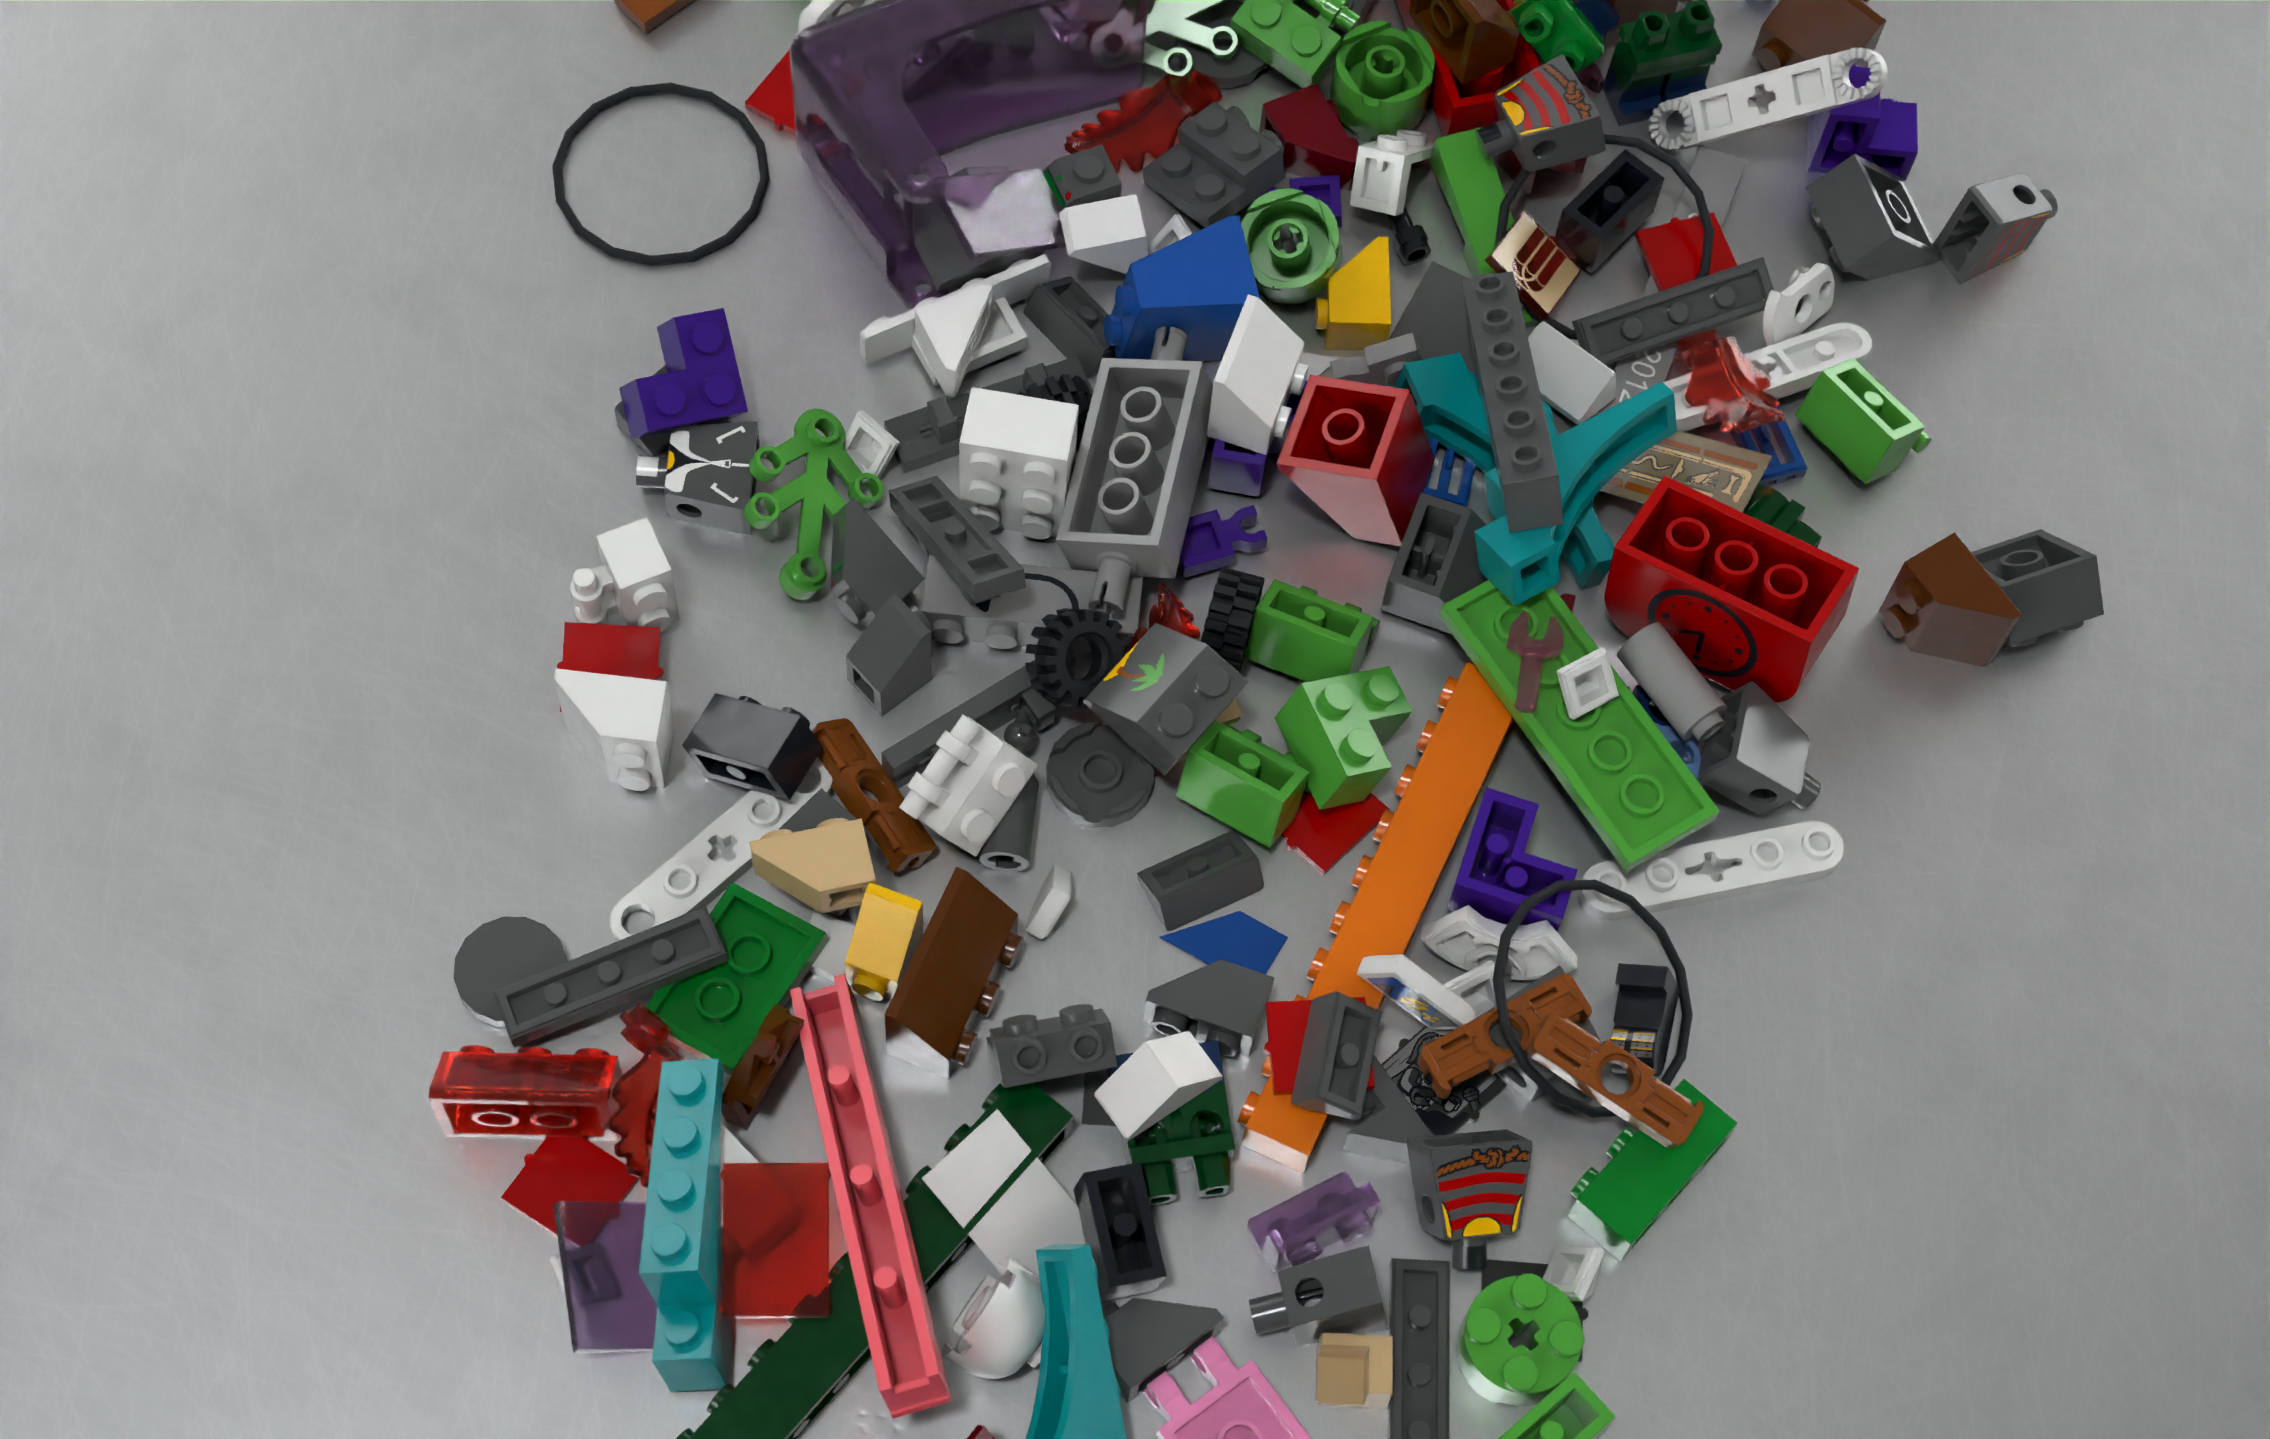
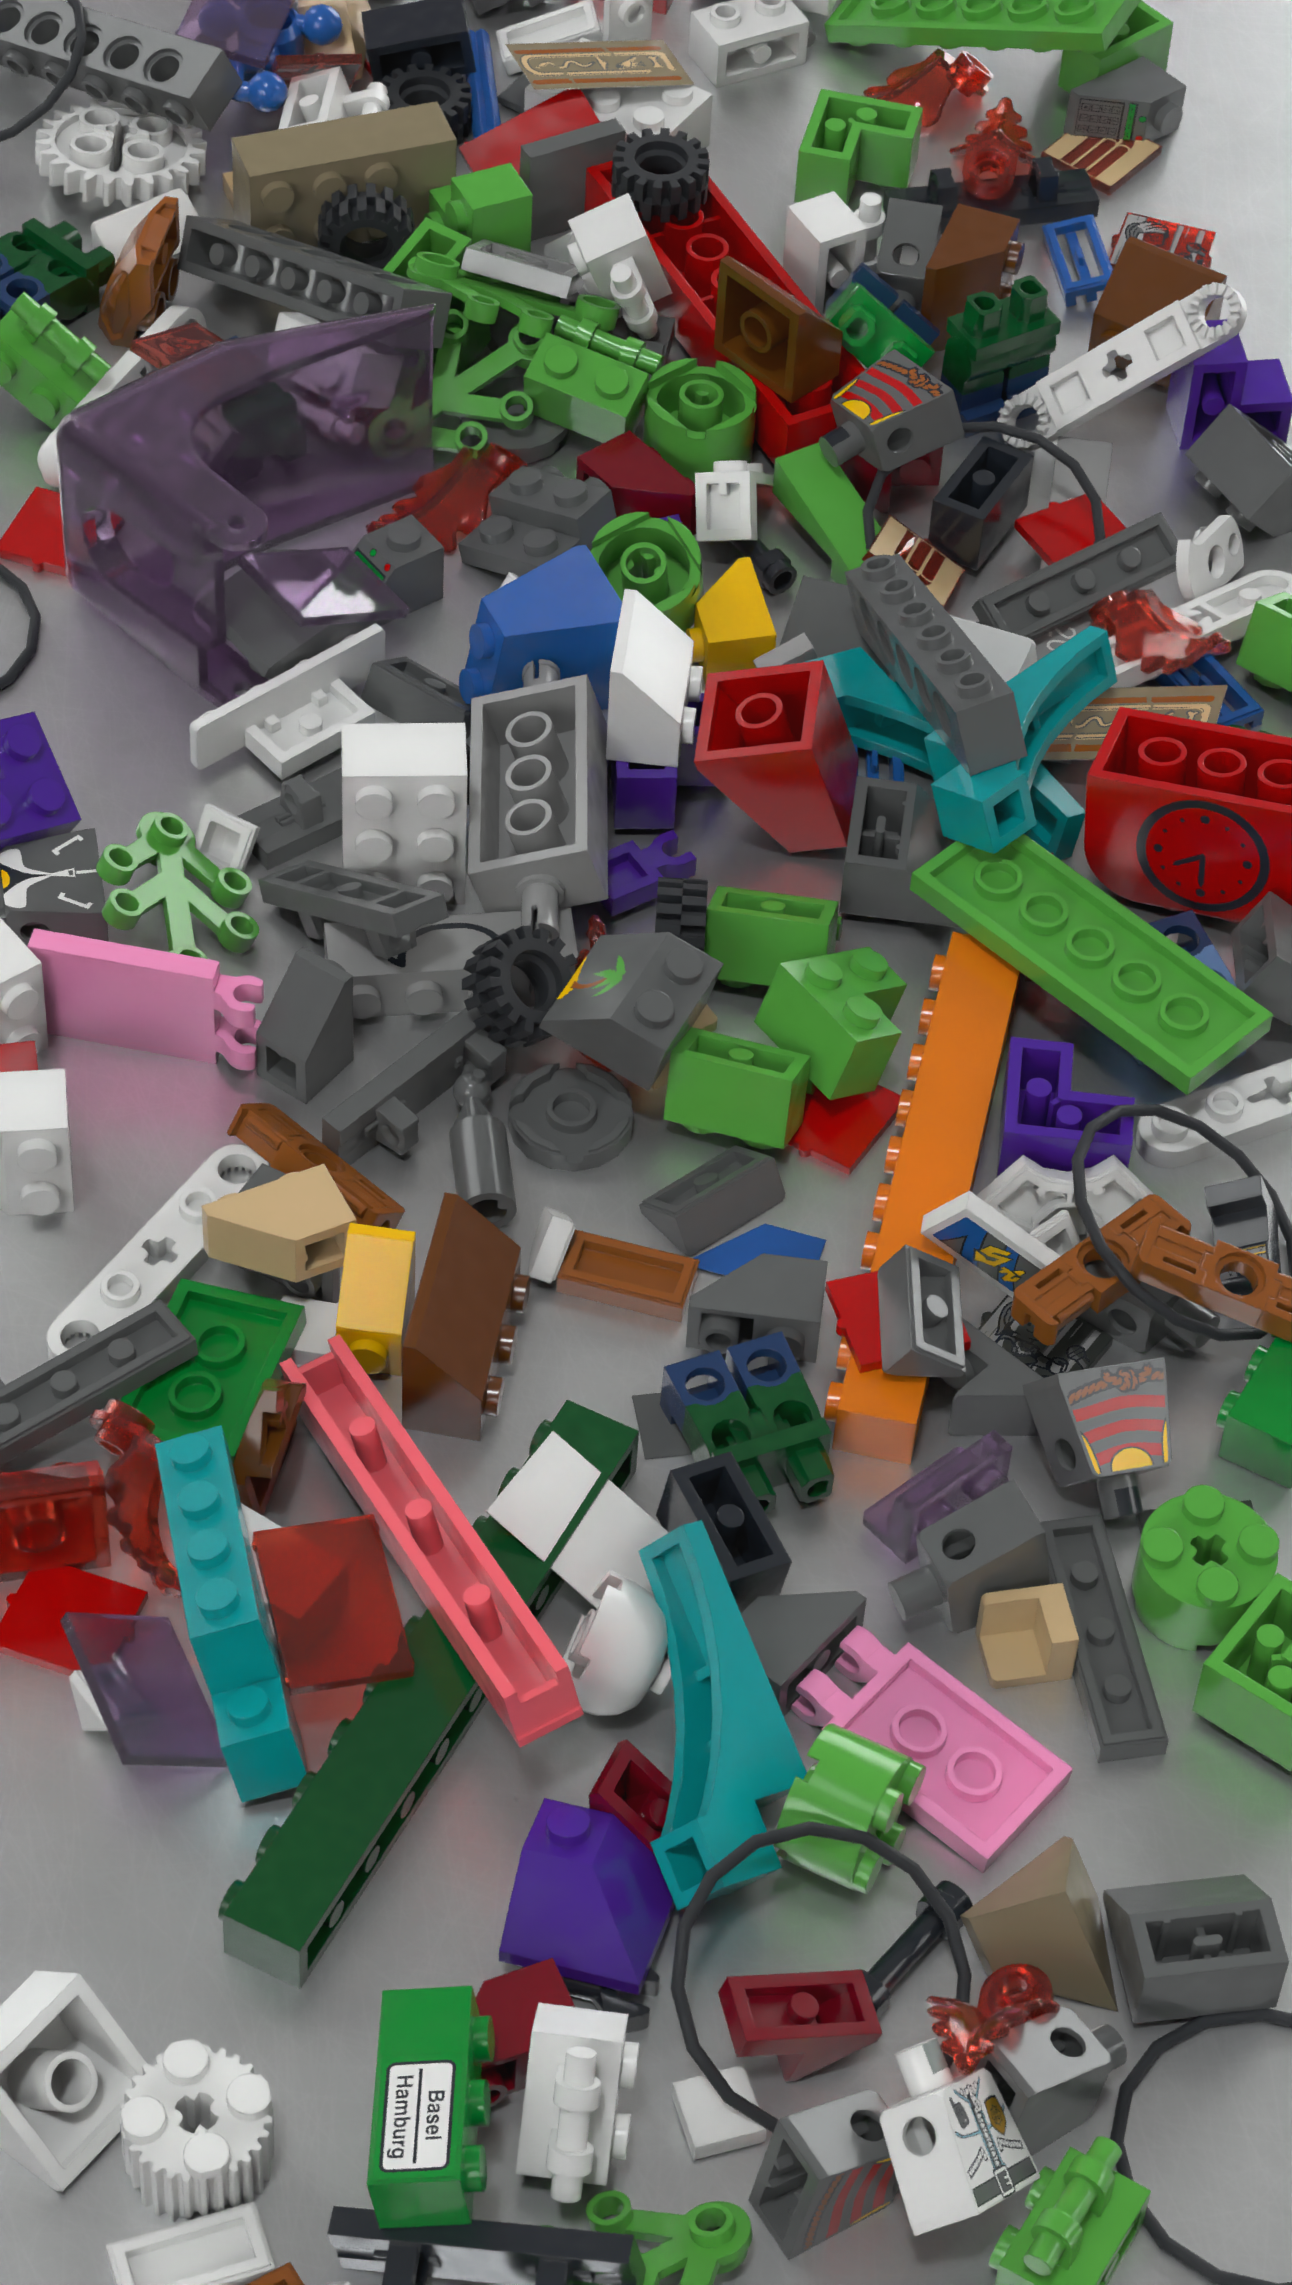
camera: 10 degrees left, 15 degrees down
brick [682,693,823,800] -> none
dark grey slope [830,497,925,629] -> none
white brick [899,714,1038,857] -> none
white slope [915,284,992,398] -> none
dark grey plate [986,1004,1117,1088] -> none
white slope [1059,194,1149,274] -> none
white slope [1094,1031,1222,1141] -> none
bar [1506,611,1564,713] -> none
white slope [1542,1244,1605,1302] -> none
white slope [1556,647,1619,720] -> none
light grey brick [1617,622,1727,742] -> none
none -> bright pink tile [27,928,264,1070]
none -> dark orange tile [556,1229,700,1323]

